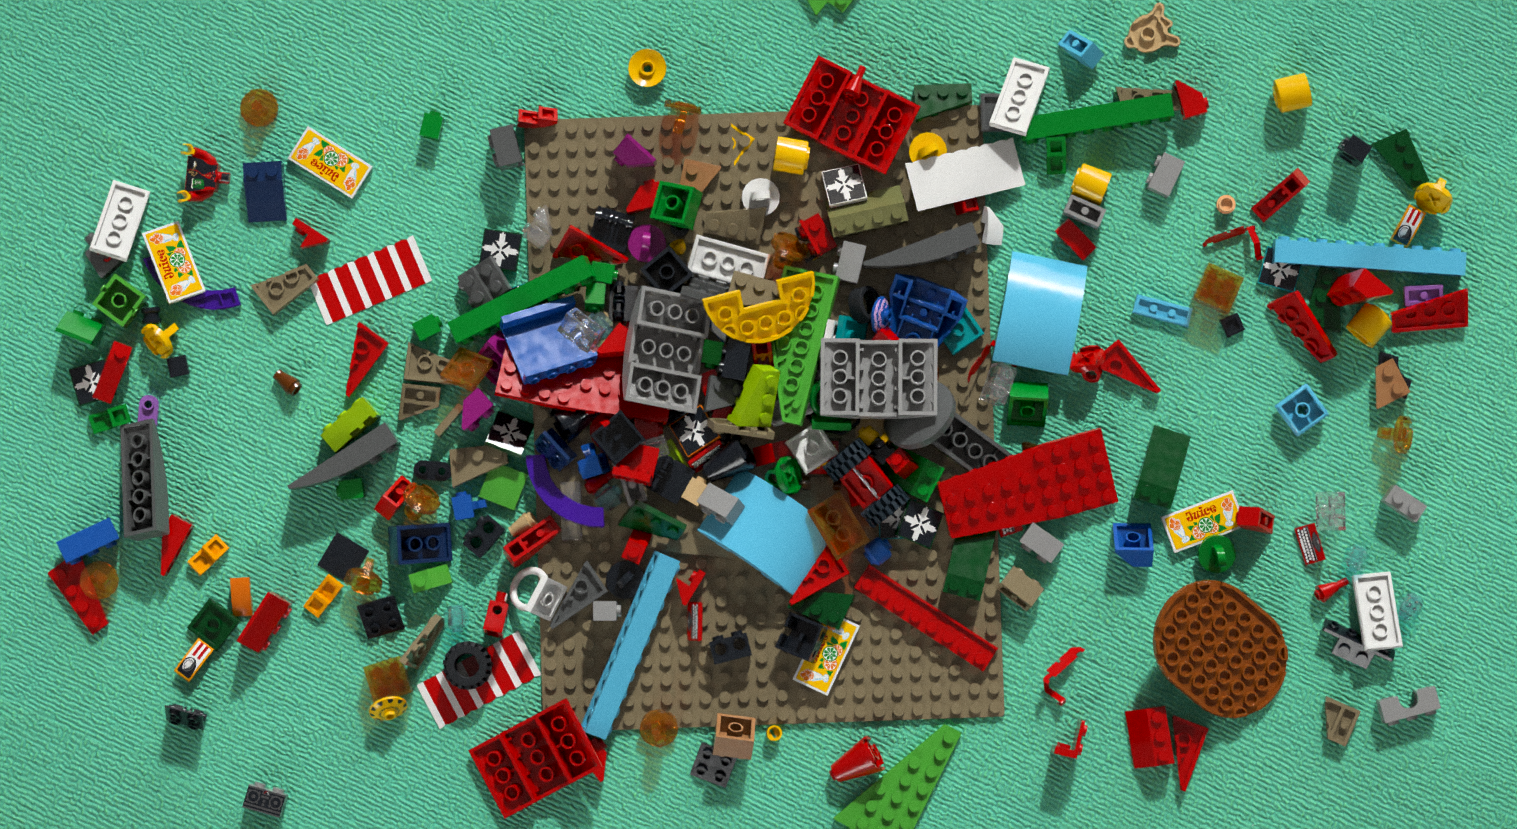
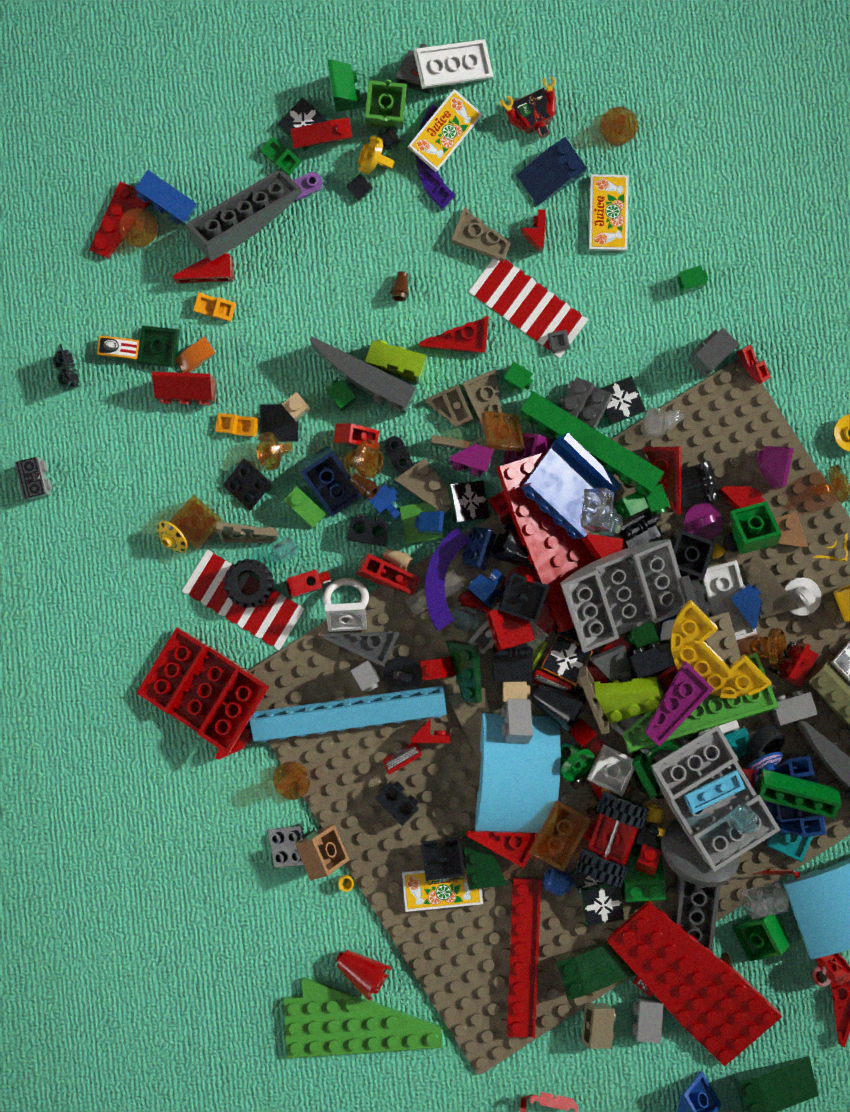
camera: 60 degrees right, 0 degrees up
none -> tan brick [282,392,310,422]
none -> reddish brown cone [350,474,379,499]
none -> blue slope [415,511,444,535]
none -> red slope [488,491,512,525]
none -> dark grey tile [547,330,570,353]
none -> magenta wing [644,661,714,747]
none -> medium azure tile [683,770,745,814]
none -> clear light blue head [728,804,759,835]
none -> blue slope [729,583,761,630]
none -> green brick [756,769,842,819]

